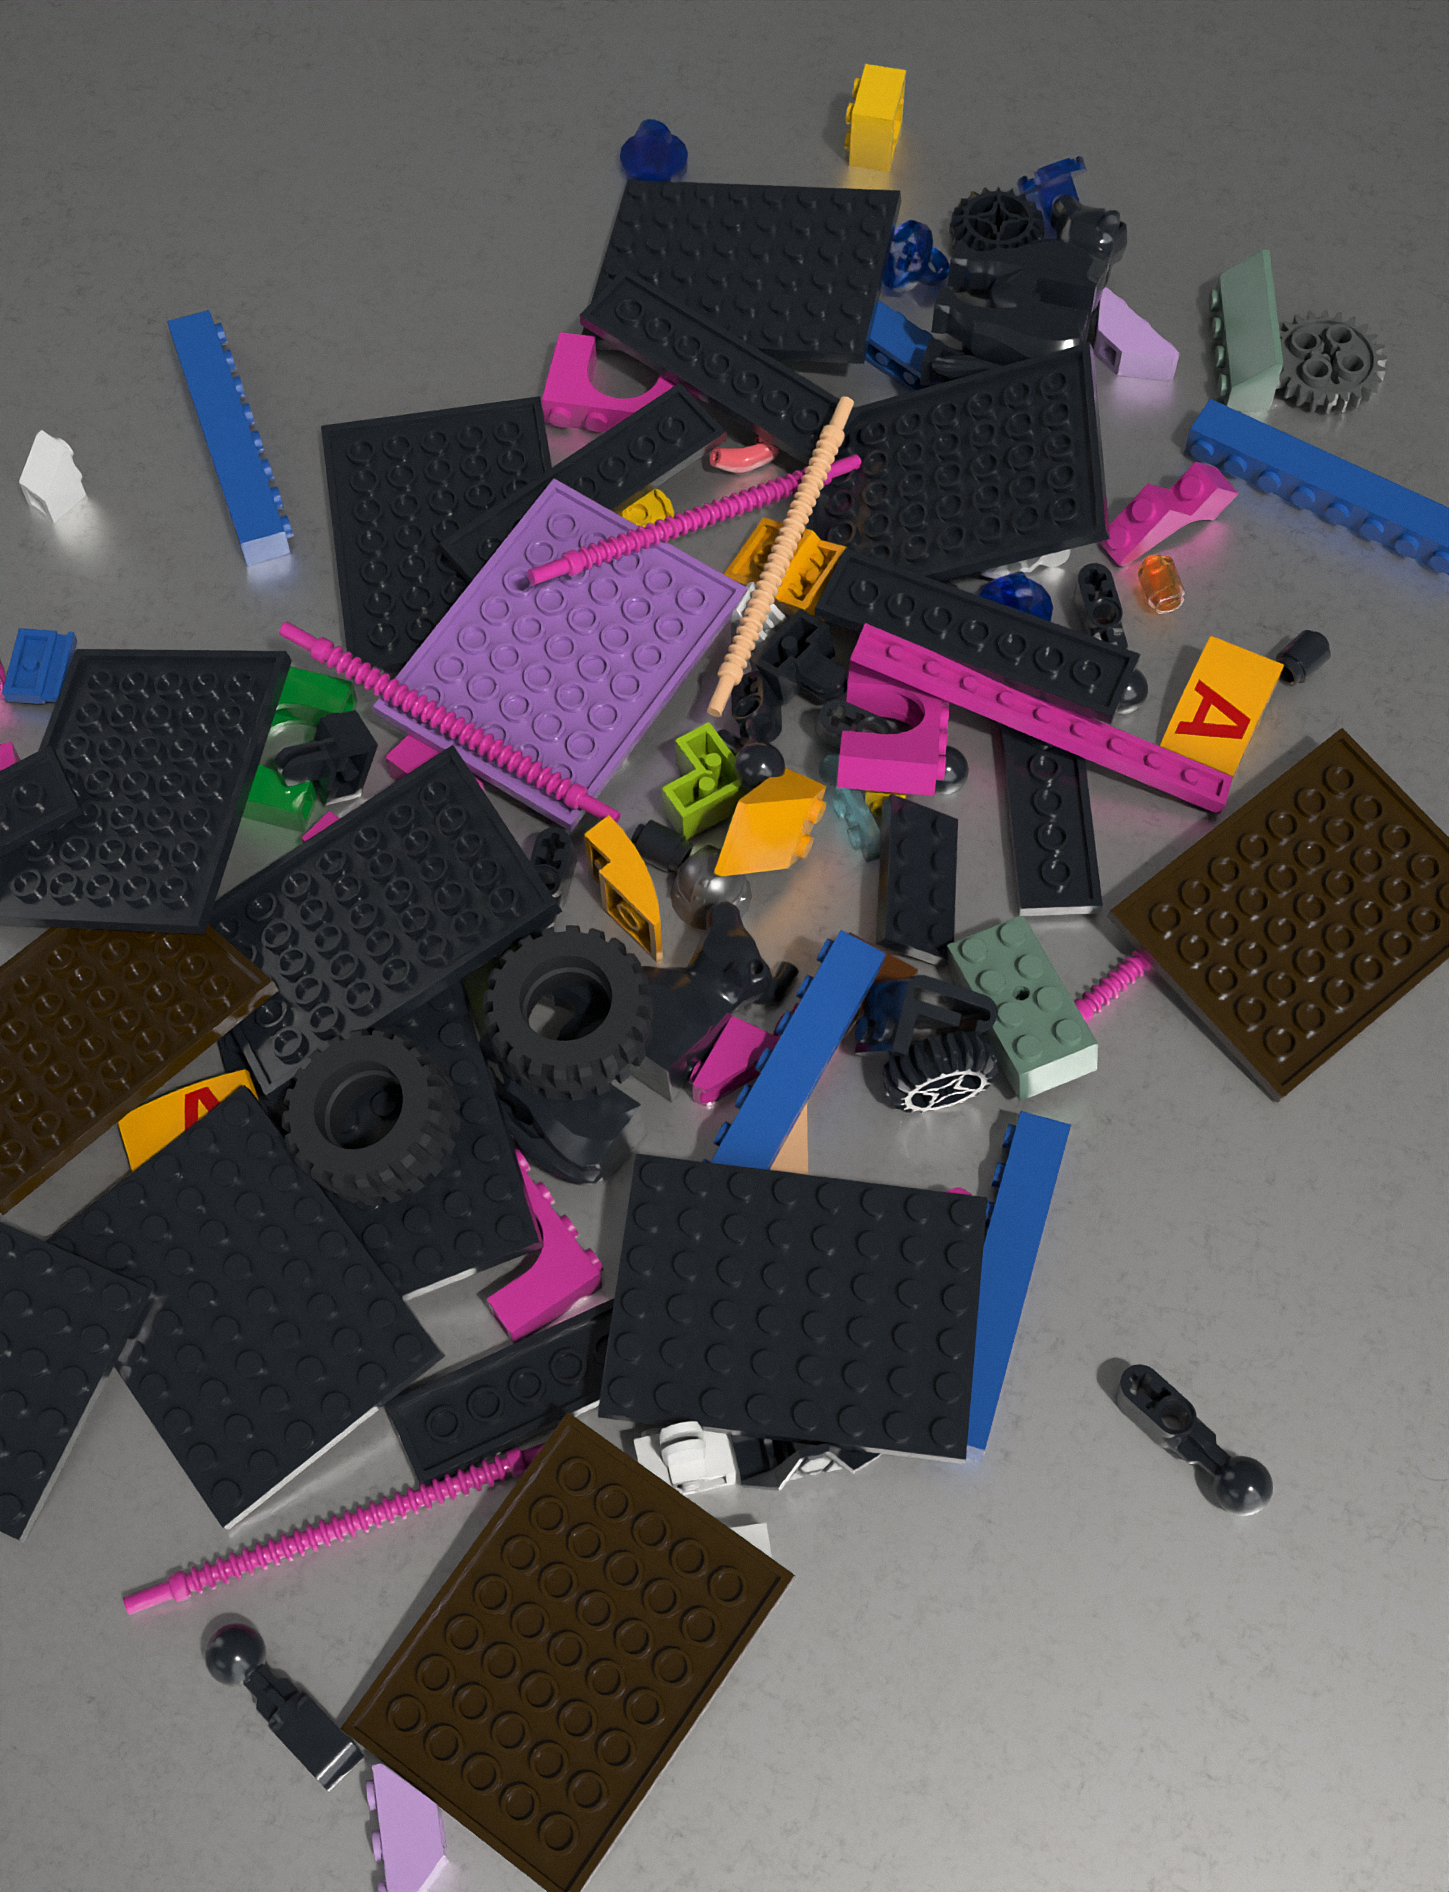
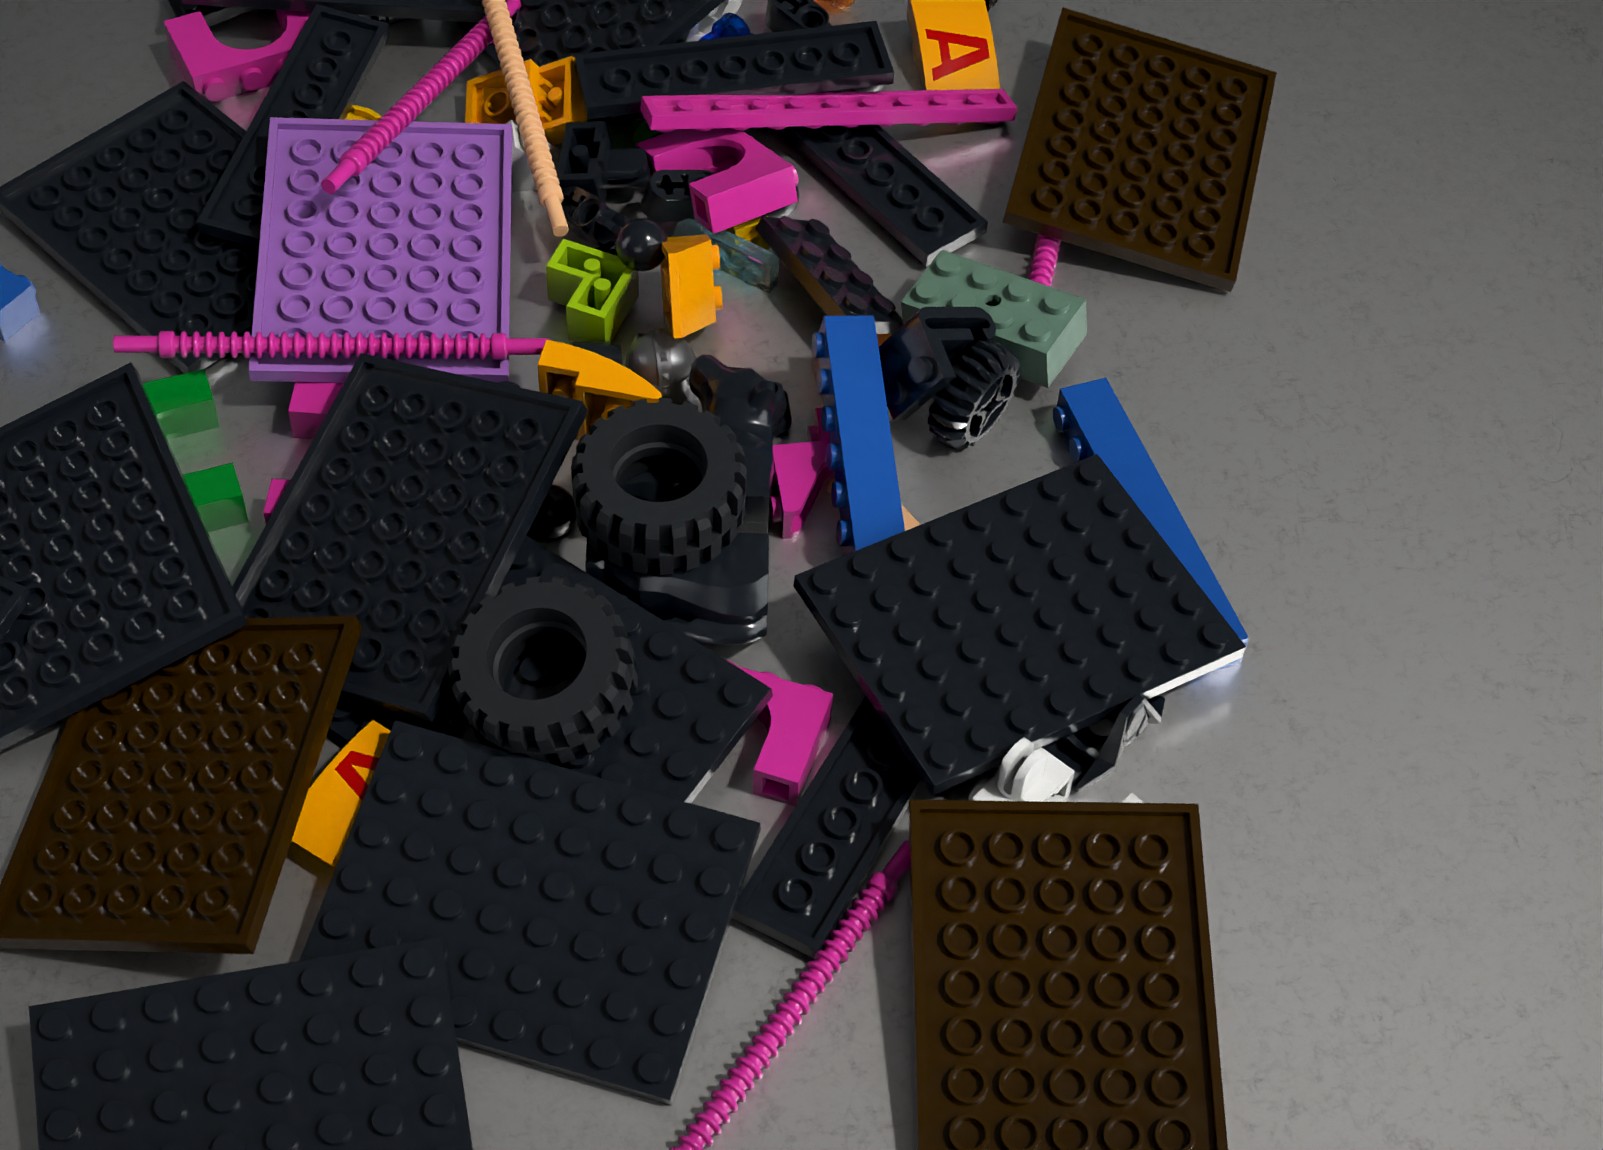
camera: 40 degrees left, 10 degrees down
black brick [274,710,378,806] -> none
coral arm [710,436,779,474] -> none
black beam [1115,1364,1273,1516] -> none

